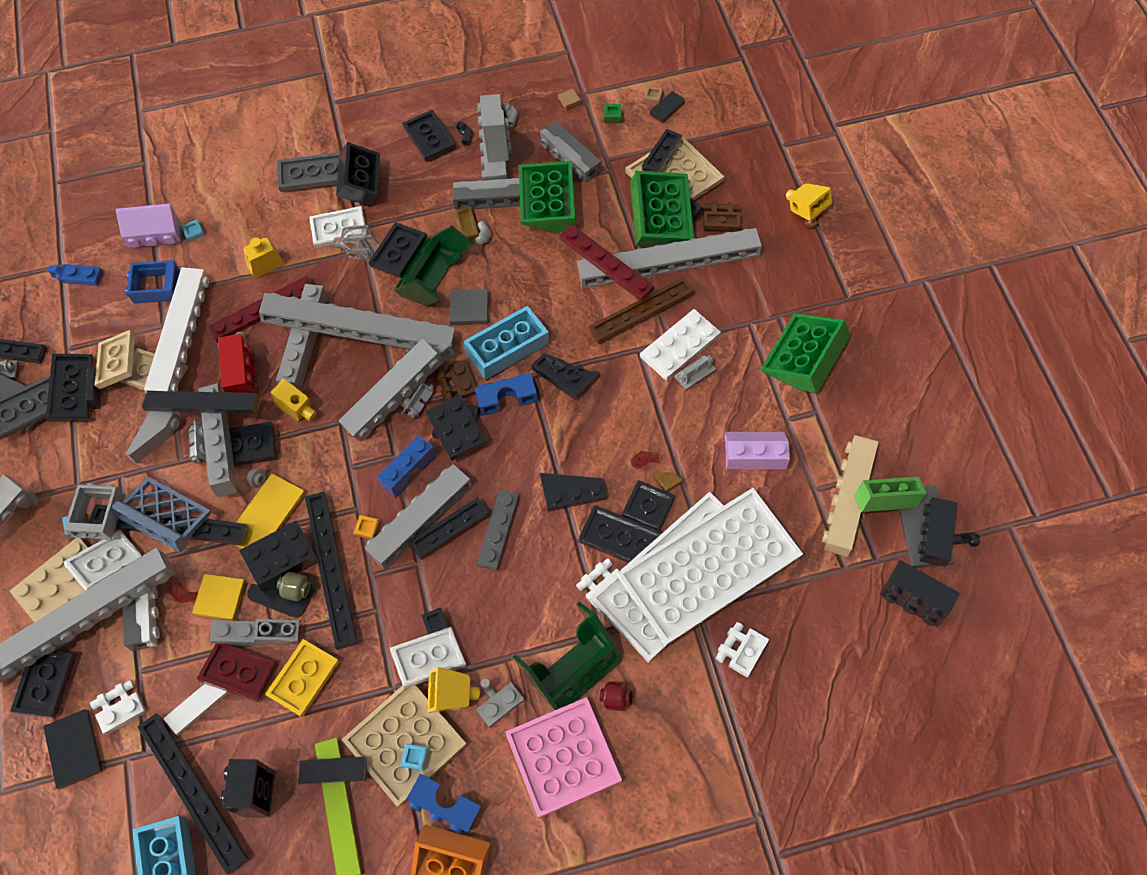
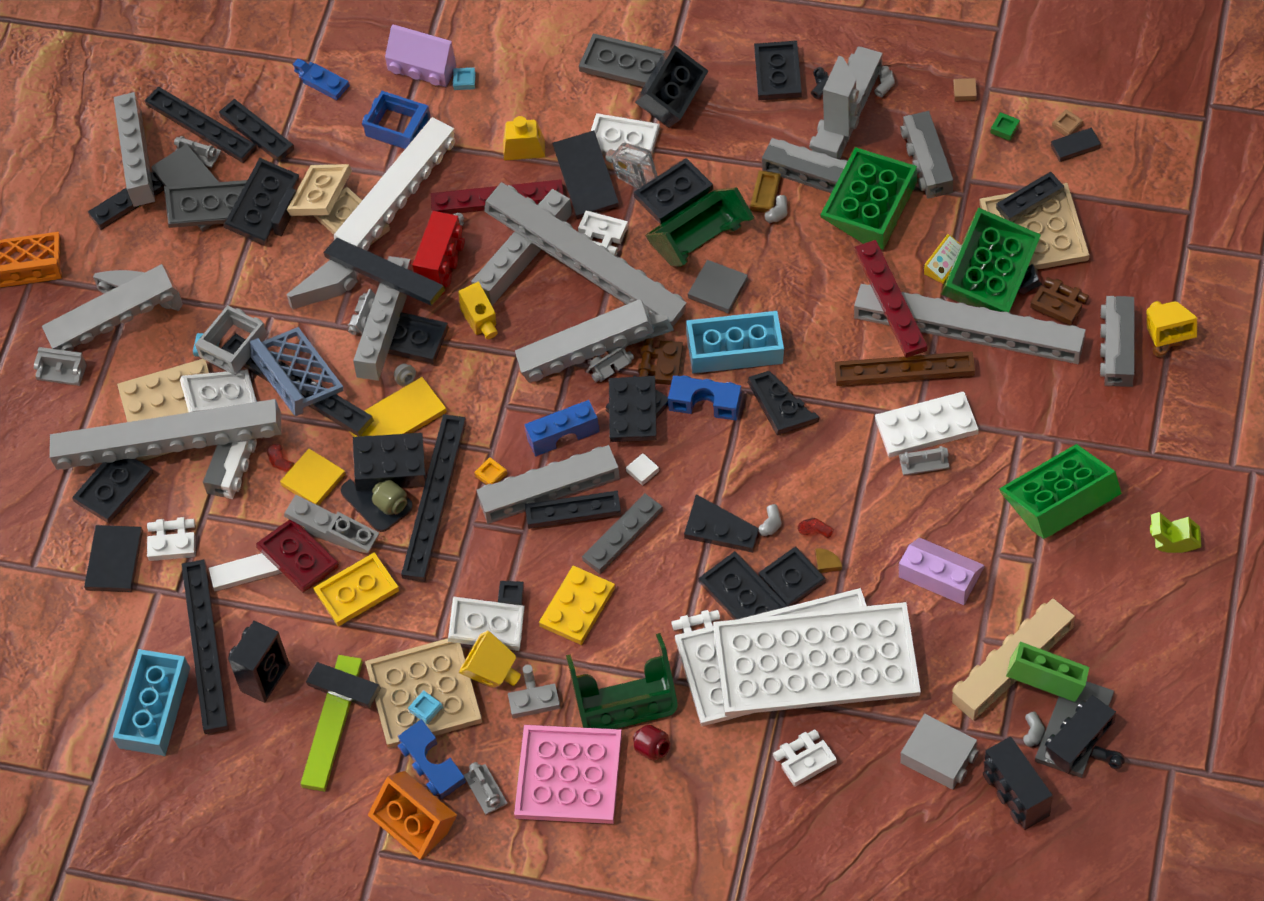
camera: 30 degrees right, 5 degrees down
none -> black plate [219,99,294,162]
none -> light grey hinge [464,762,508,815]
none -> yellow plate [539,566,615,645]
none -> black tile [552,130,619,219]
none -> white plate [578,211,628,256]
none -> white tile [626,453,659,485]
none -> light grey arm [759,504,782,536]
none -> light grey brick [900,713,979,790]
none -> slope [924,234,961,284]
none -> light grey arm [1023,712,1045,747]
none -> piece [1100,296,1134,387]
none -> lime brick [1150,512,1201,553]

